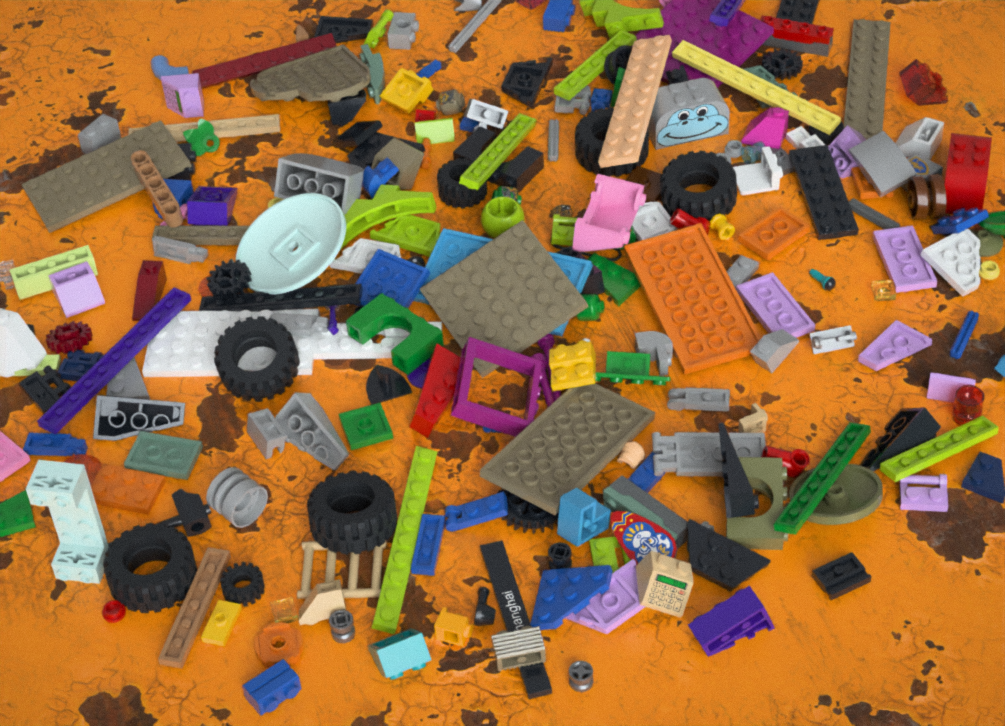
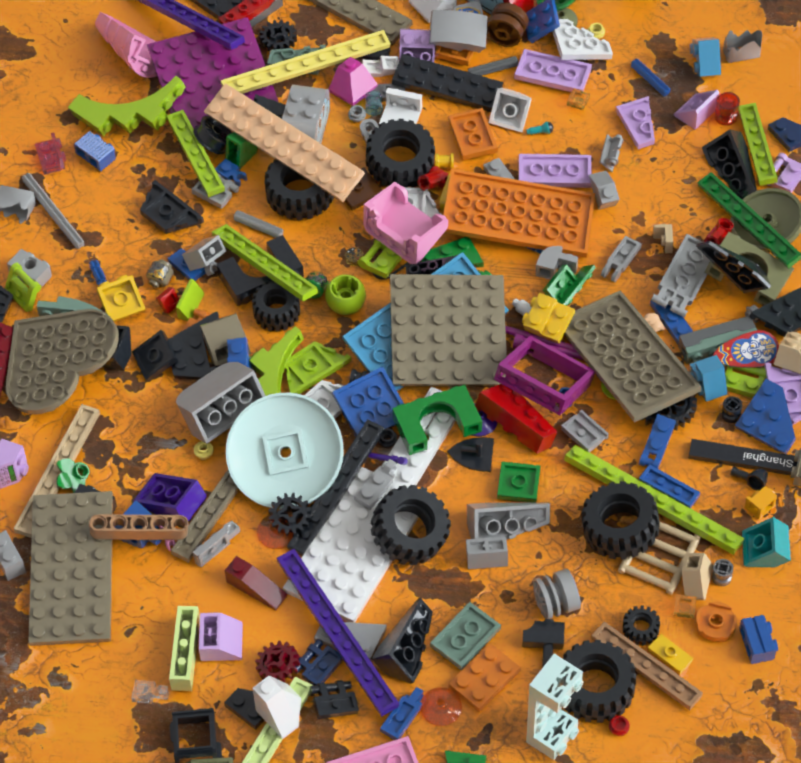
camera: 65 degrees left, 10 degrees up
none -> white slope [488,87,532,133]
none -> light grey plate [561,409,609,452]

